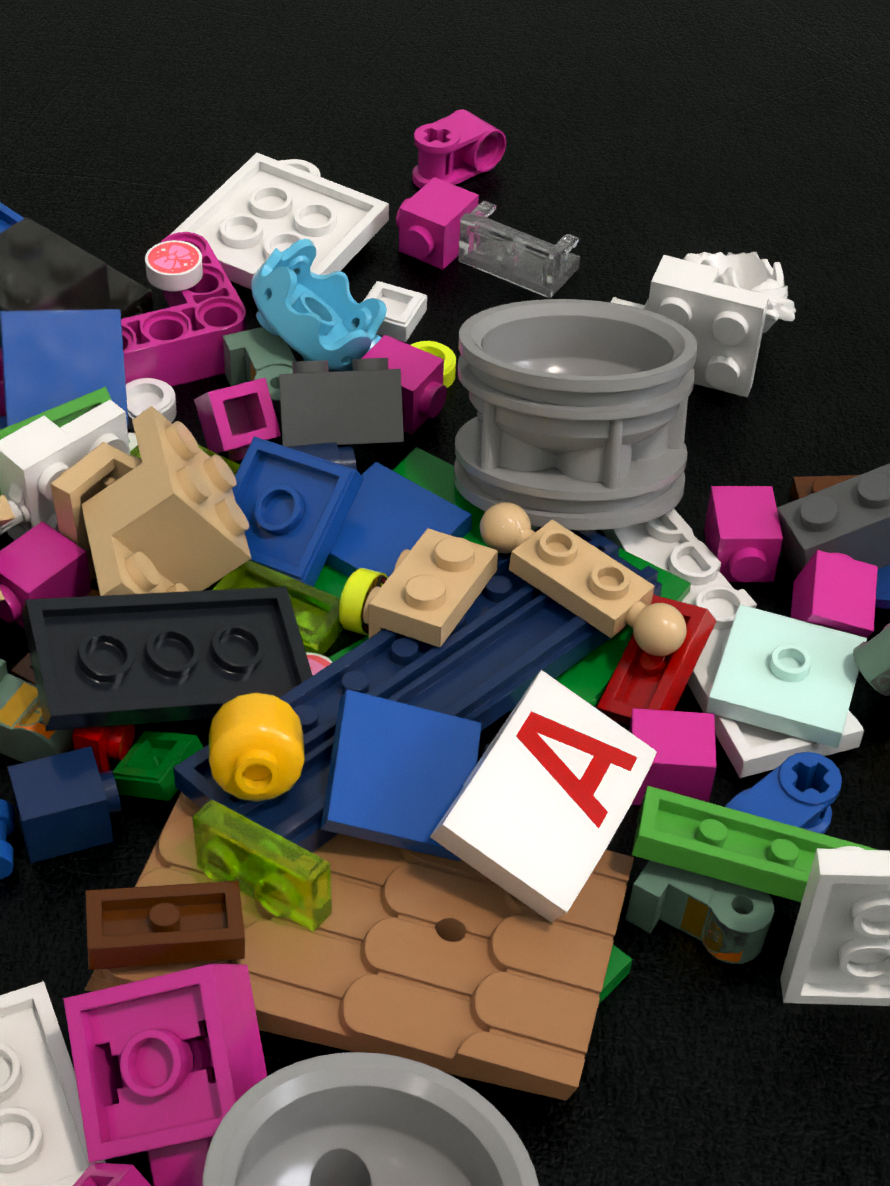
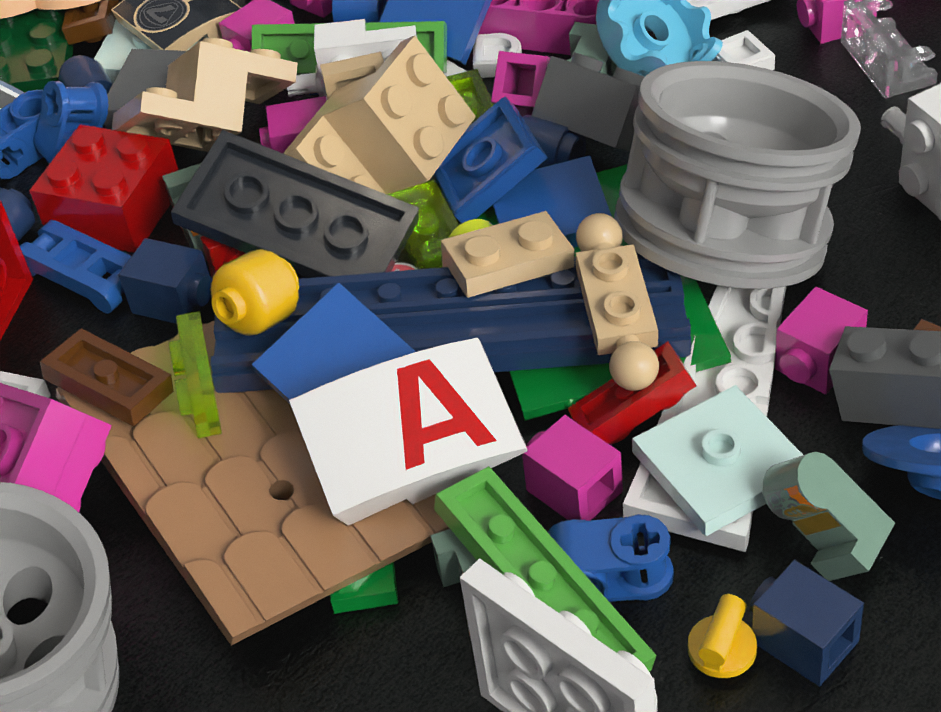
camera: 50 degrees right, 0 degrees up
dark pink brick [790,550,878,638] -> none

